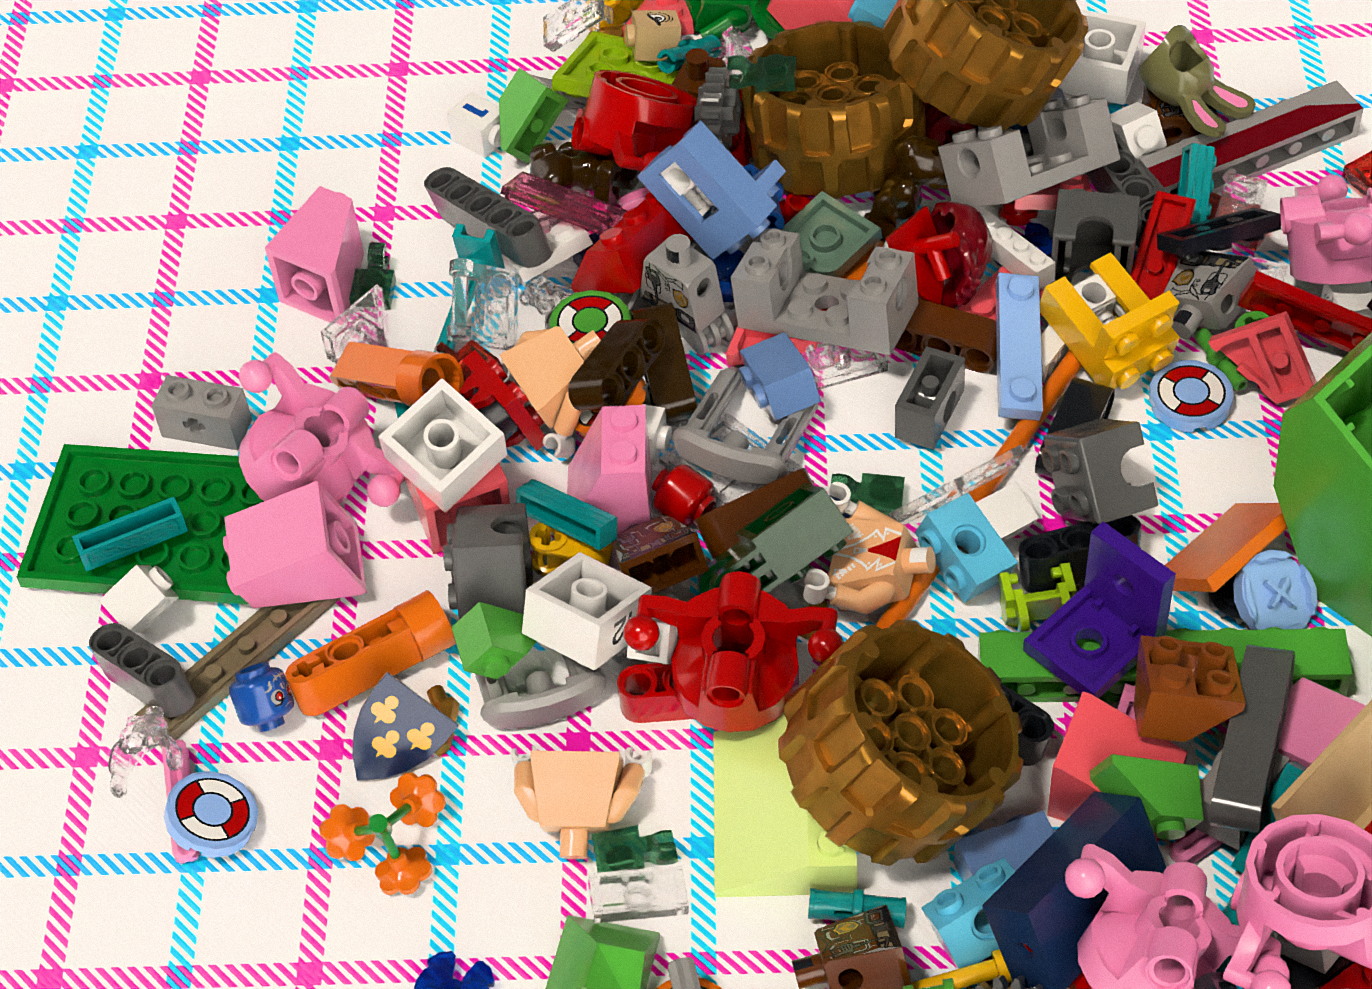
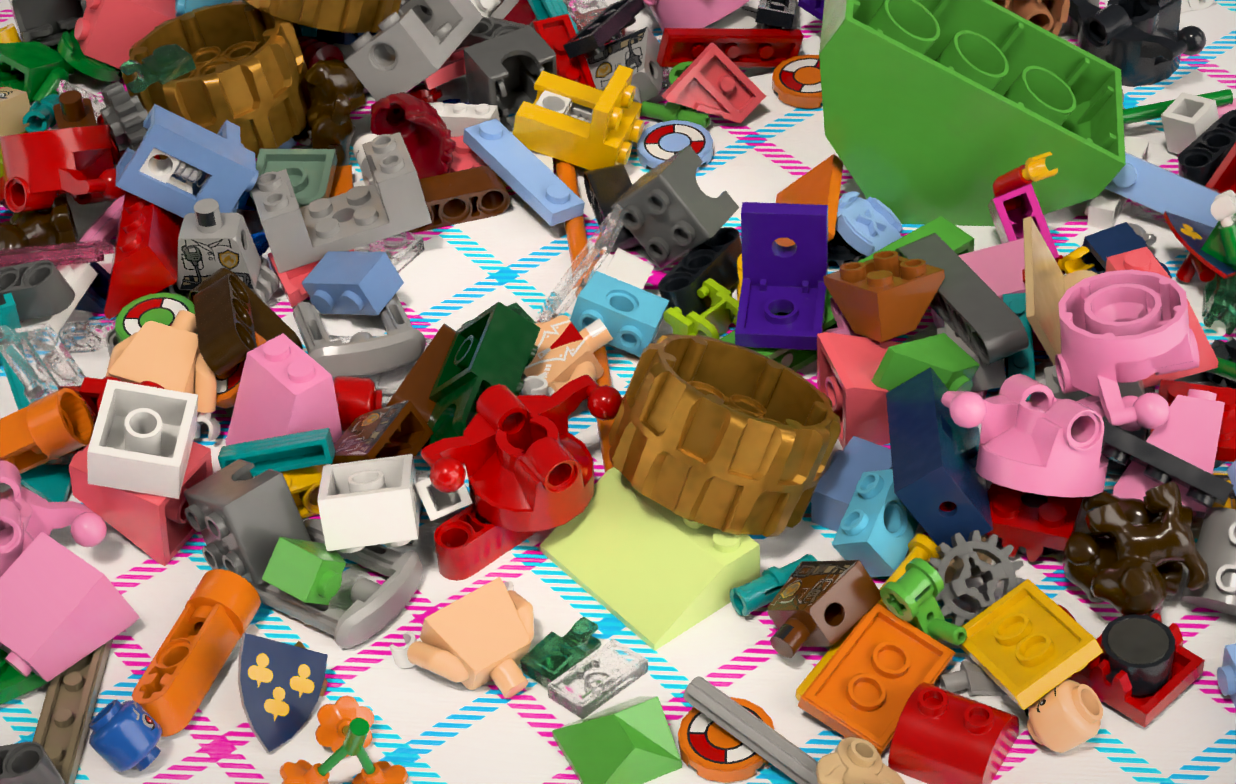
camera: 40 degrees left, 10 degrees down
red shield [885,206,960,305] -> none
dark grey brick [895,346,965,450] -> none

